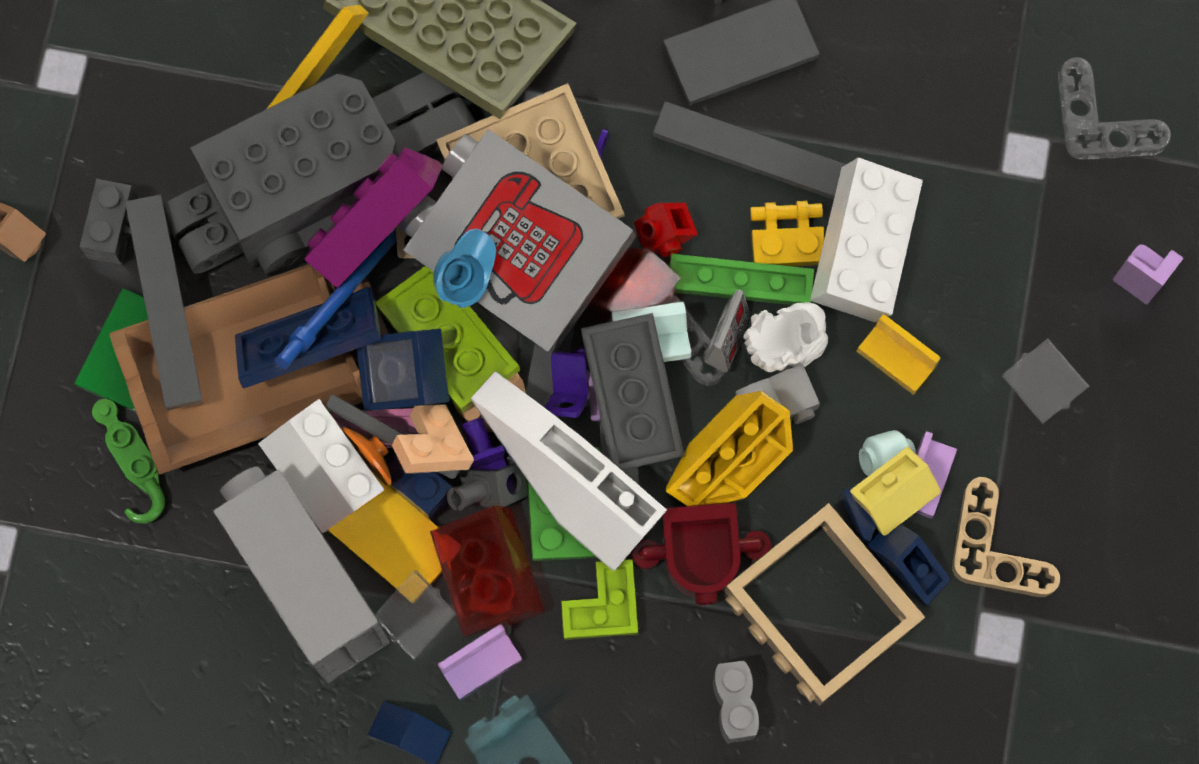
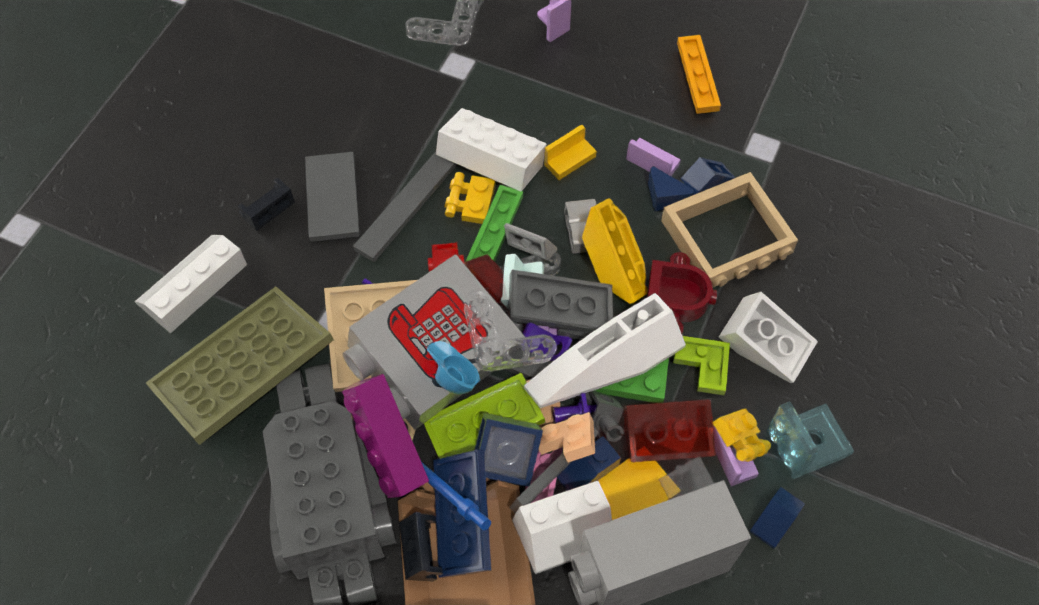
camera: 75 degrees left, 15 degrees down
yellow tile [267,5,369,109] -> none
orange dish [341,427,392,486] -> none
light grey brick [713,660,759,743] -> none
white hair [744,302,828,372] -> none
light yellow panel [850,446,941,536] -> none
light aqua head [859,430,916,476] -> none
tan beam [952,477,1060,597] -> none
clear piece [1002,339,1089,424] -> none
none -> black hinge [399,512,443,582]
none -> clear beam [464,291,557,371]
none -> light orange plate [677,35,721,114]
none -> yellow plate [712,408,771,462]
none -> white slope [719,292,818,383]

